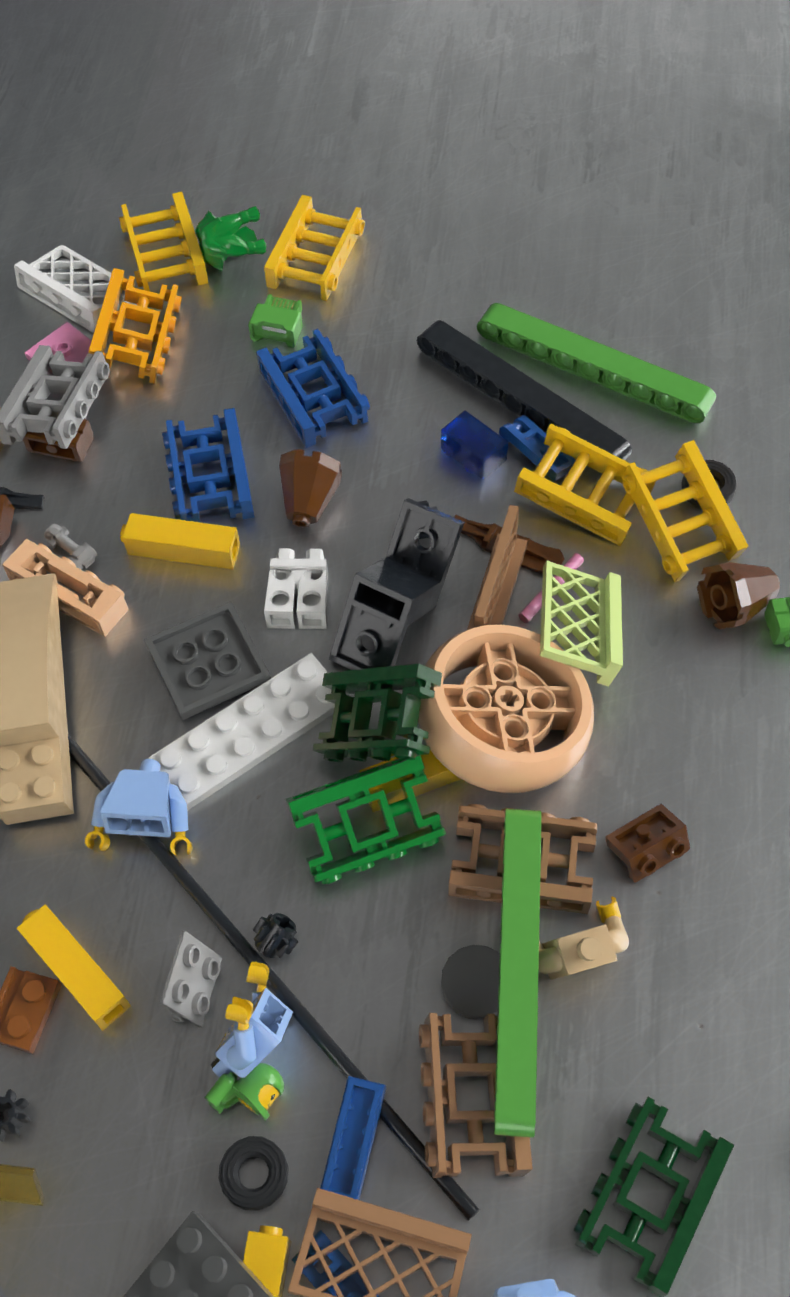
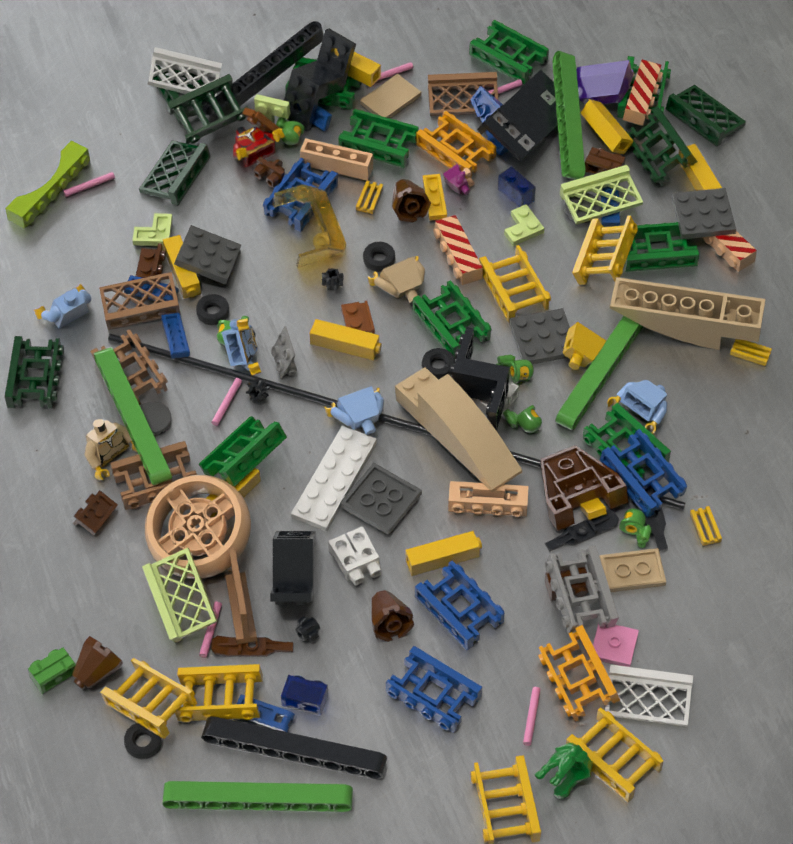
camera: 150 degrees right, 5 degrees down
light grey bar [44,524,98,570] -> none
bright green piece [248,294,303,348] -> none
dark green fence [313,663,442,763] -> none
none -> bright pink bar [211,378,242,426]
none -> bright pink bar [523,687,541,746]

